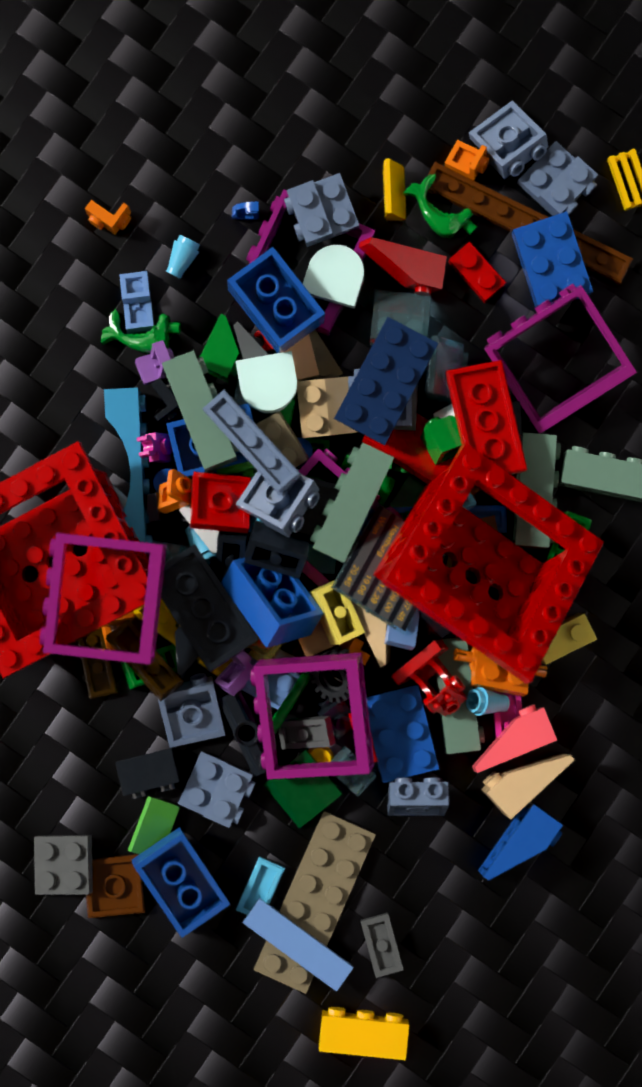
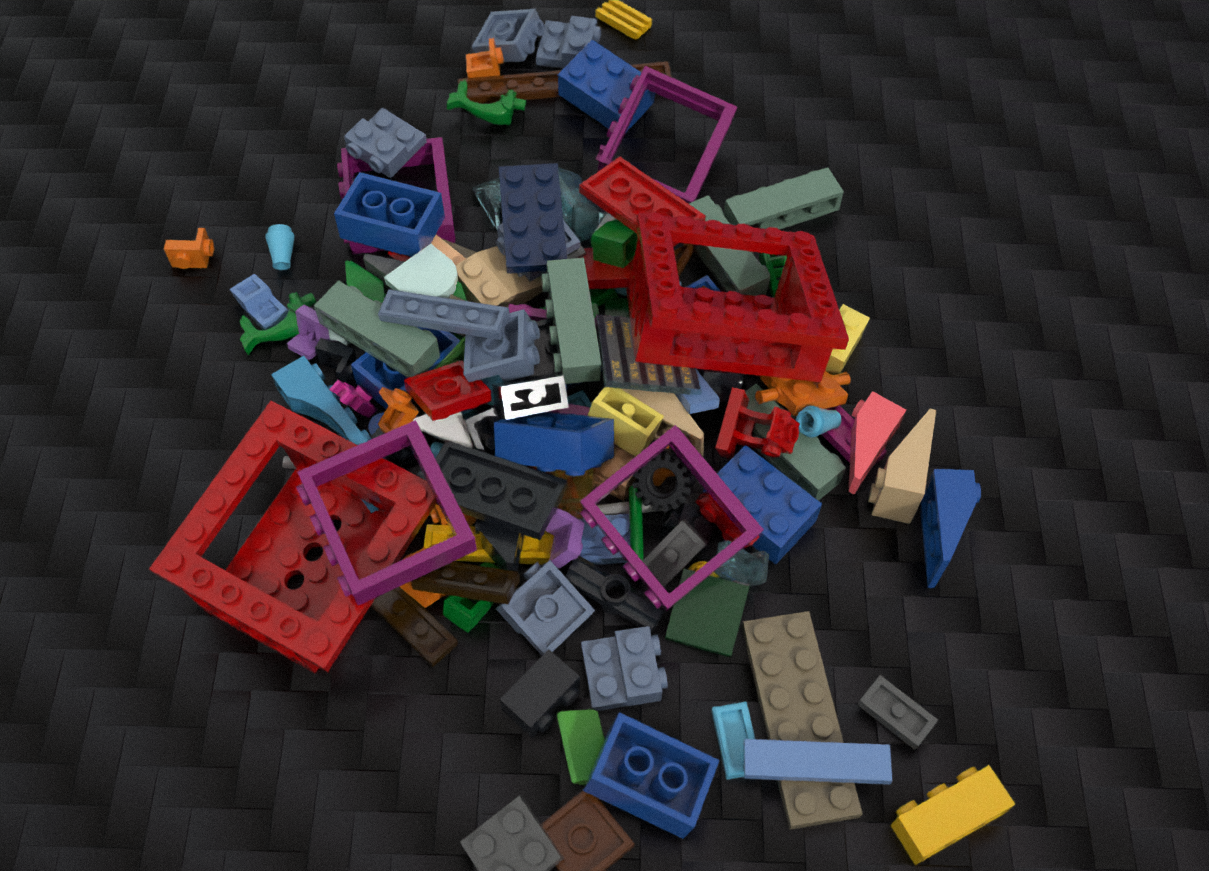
camera: 30 degrees left, 25 degrees down
blue tile [232,201,259,220] -> none
light aqua tile [303,245,364,309] -> none
red slope [359,237,447,296] -> none
yellow slope [383,159,406,221] -> none
sand blue plate [387,778,449,816] -> none
red plate [448,242,506,303] -> none

